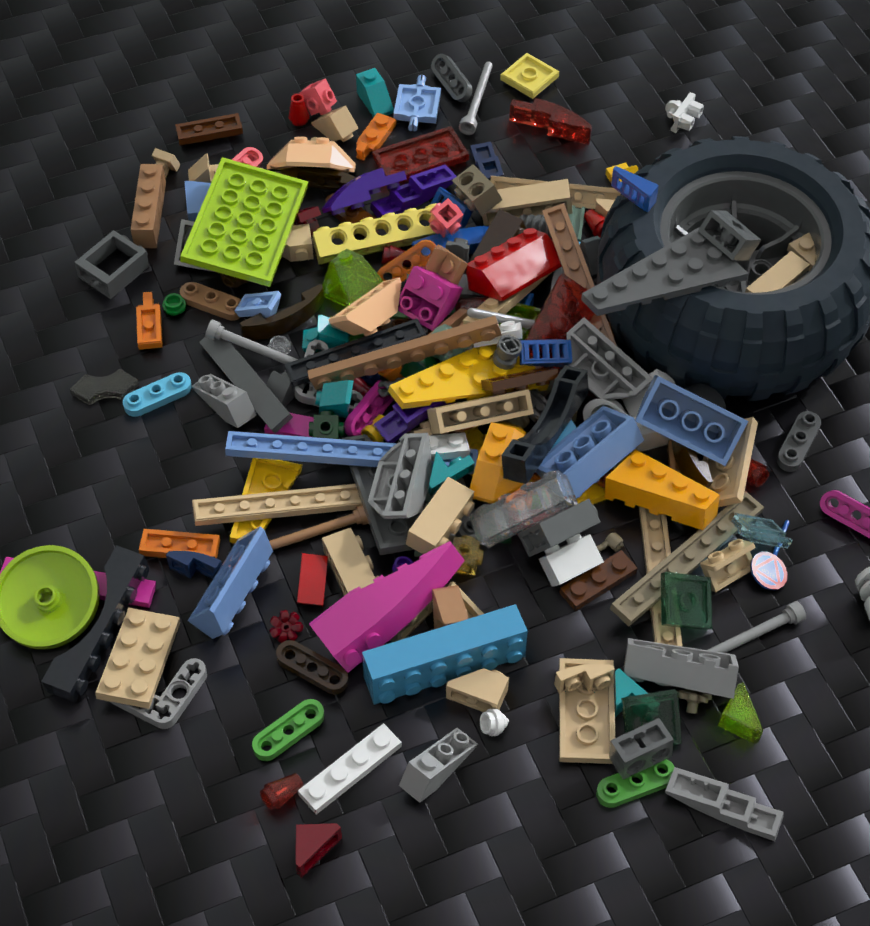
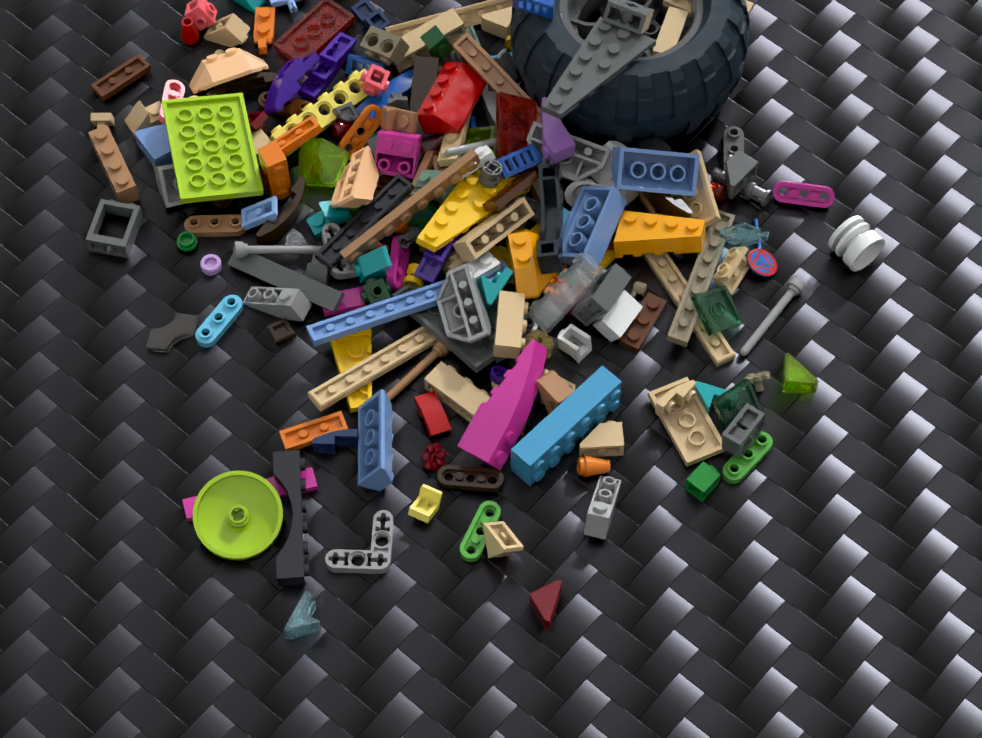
camera: 25 degrees left, 5 degrees up
tan plate [96,608,180,709] -> none
orange hinge [136,292,162,350] -> none
clear red cone [260,773,303,810] -> none
white plate [298,723,402,815] -> none
white plate [480,708,509,736] -> none
red cone [584,209,605,237] -> none
light grey wedge [623,638,739,699] -> none
light grey slope [665,767,784,841] -> none
none -> lavender tile [200,254,222,276]
none -> orange brick [258,141,291,201]
none -> orange plate [267,115,323,155]
none -> dark brown tile [267,318,296,346]
none -> clear light blue slope [284,591,321,640]
none -> dark grey tile [332,102,359,123]
none -> light yellow bracket [408,484,442,523]
none -> dark green brick [420,25,454,60]
none -> tan slope [483,521,524,558]
none -> medium lavender slope [541,97,576,165]
none -> white window [557,324,592,364]
none -> orange cone [577,456,610,477]
none -> green brick [685,461,721,502]
none -> dark grey pin [711,167,772,207]
none -> dark grey slope [724,150,759,199]

